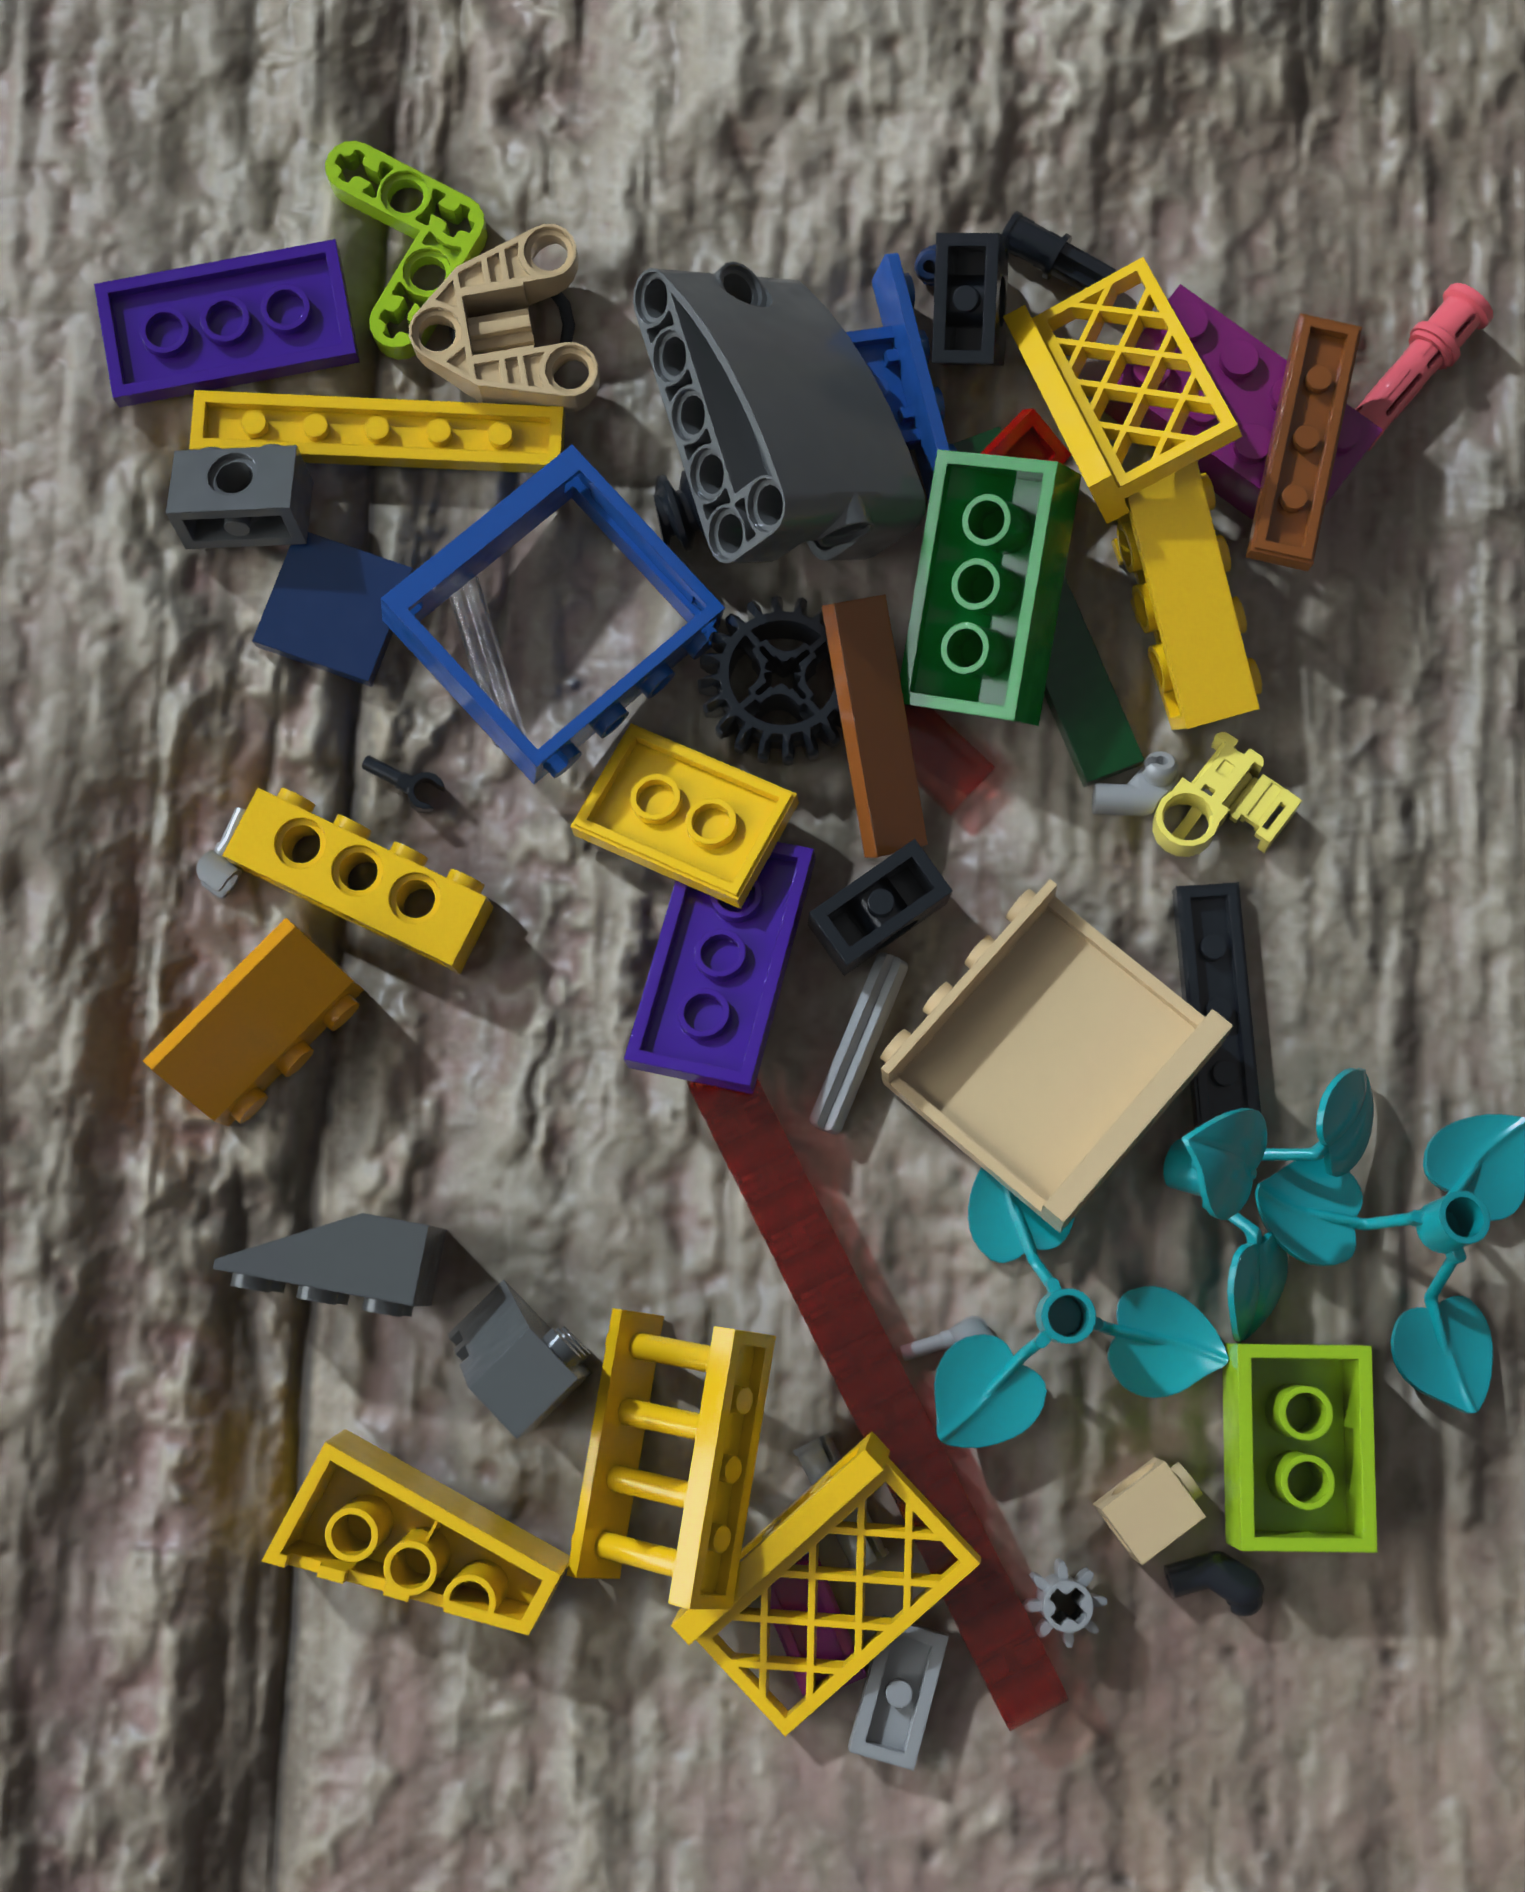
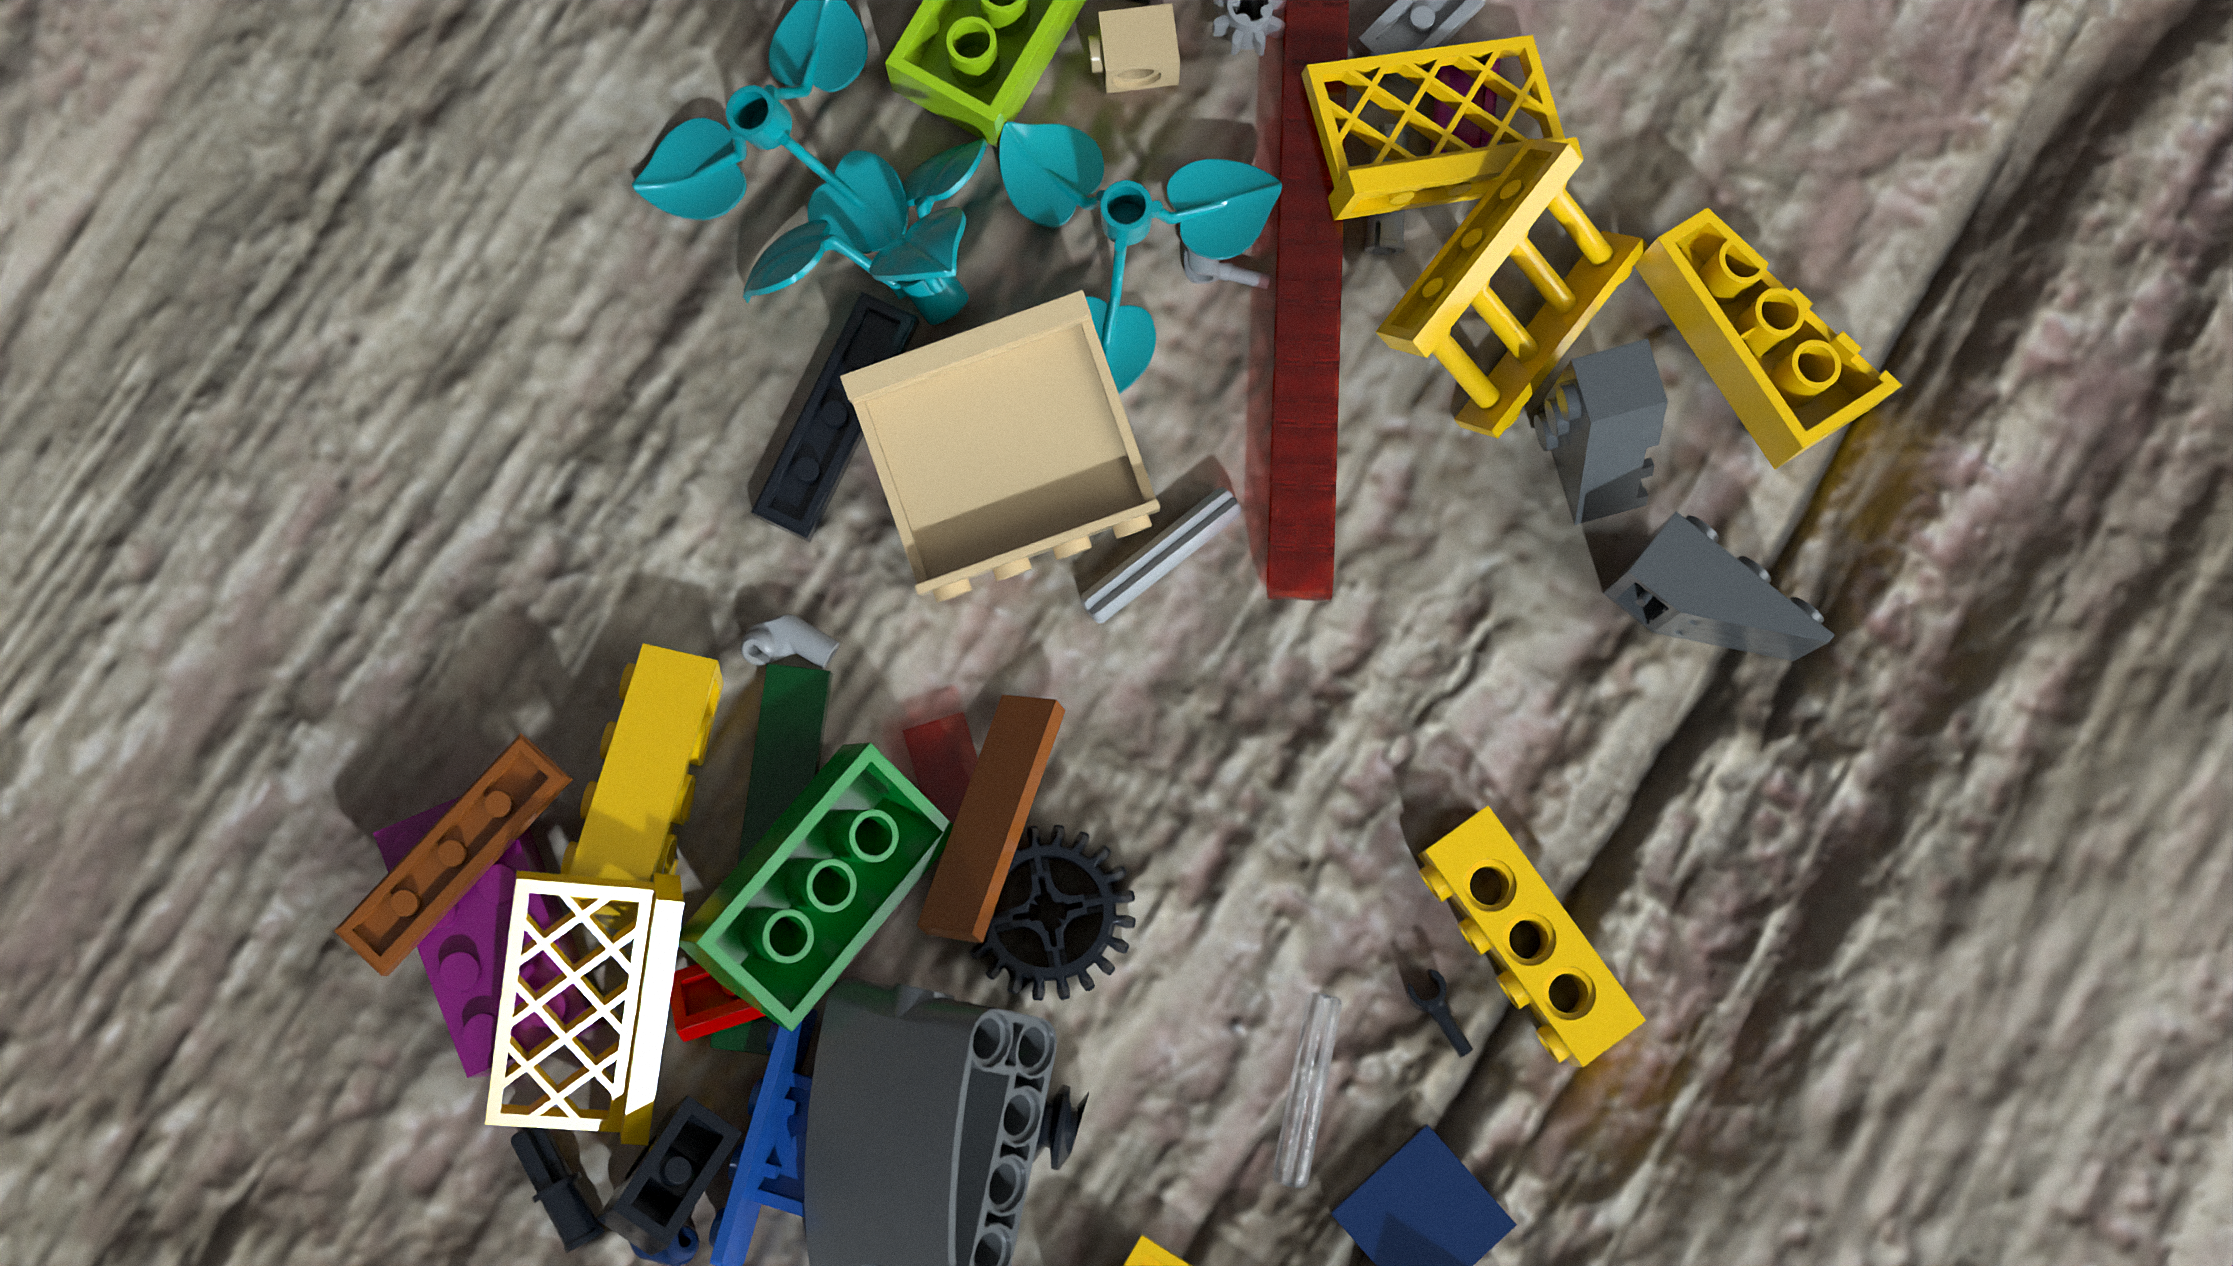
camera: 150 degrees left, 0 degrees up
light orange slope [143,918,364,1126] -> none
light grey hand [197,807,246,899] -> none
blue window [381,444,725,785] -> none
yellow tile [570,723,799,909] -> none
dark purple plate [624,842,816,1094] -> none
black brick [808,839,953,976] -> none
light yellow piece [1152,732,1302,857] -> none
coral pin [1355,283,1494,451] -> none

